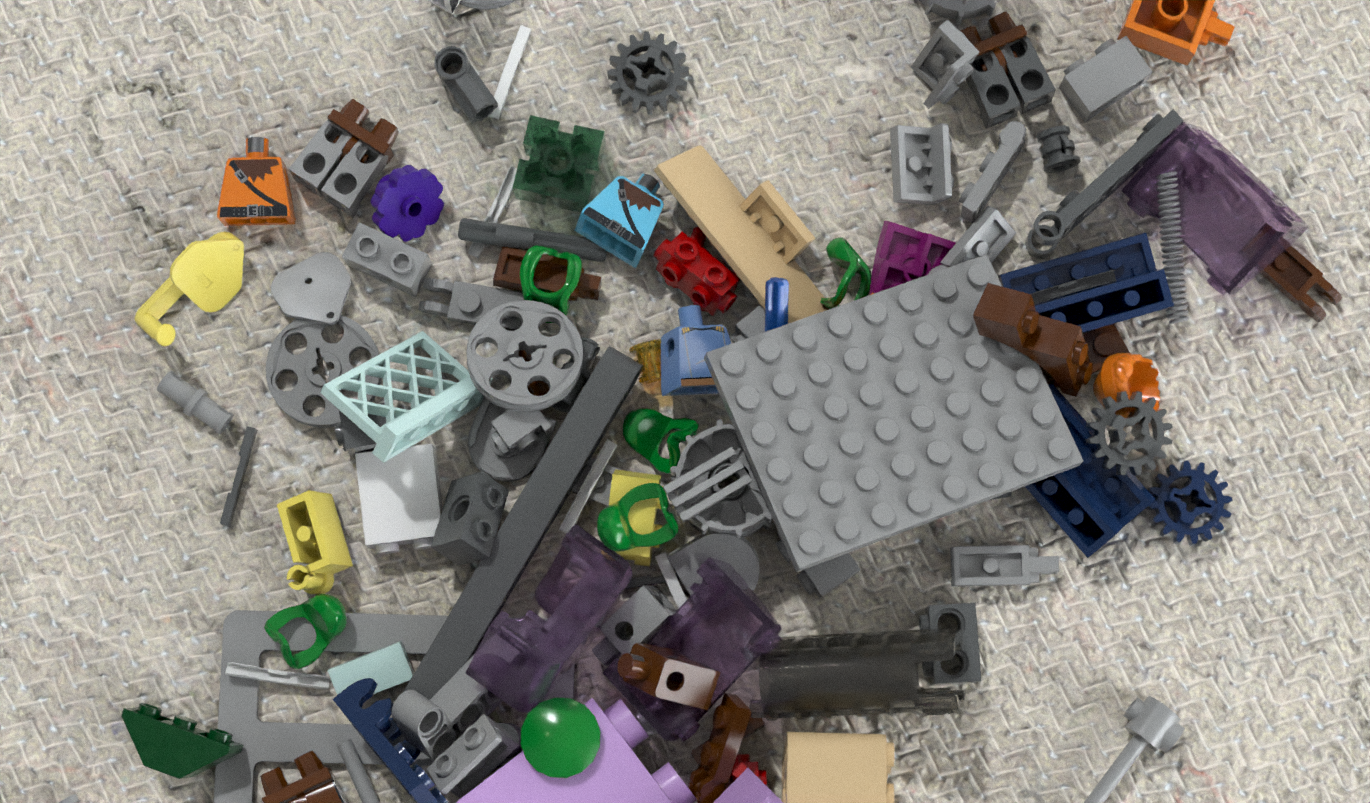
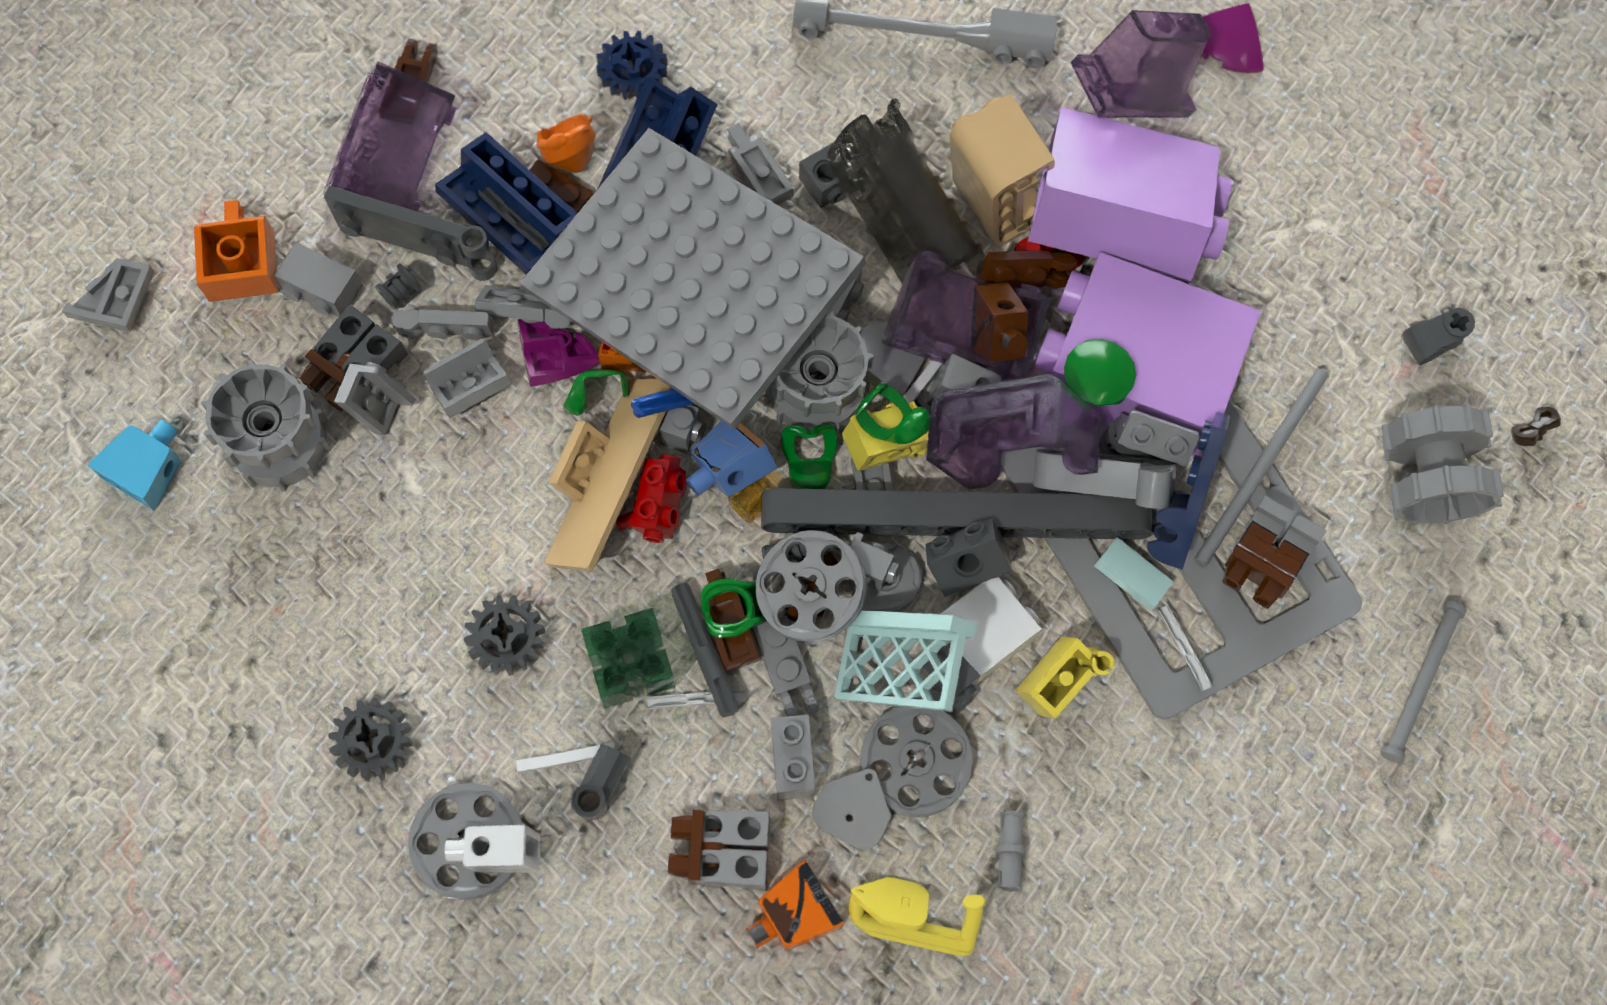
camera: 125 degrees left, 10 degrees down
dark green slope [121,703,243,779] -> none
dark grey piece [220,426,258,527] -> none
green piece [264,594,347,669] -> none
dark purple plant [370,165,444,242] -> none
white piece [559,439,618,535] -> none
medium azure torso [574,174,664,269] -> none
light grey tile [663,447,752,523] -> none
reddish brown arch [973,283,1093,397] -> none
dark grey gear [1085,391,1173,476] -> none
light grey piece [1155,171,1189,324] -> none

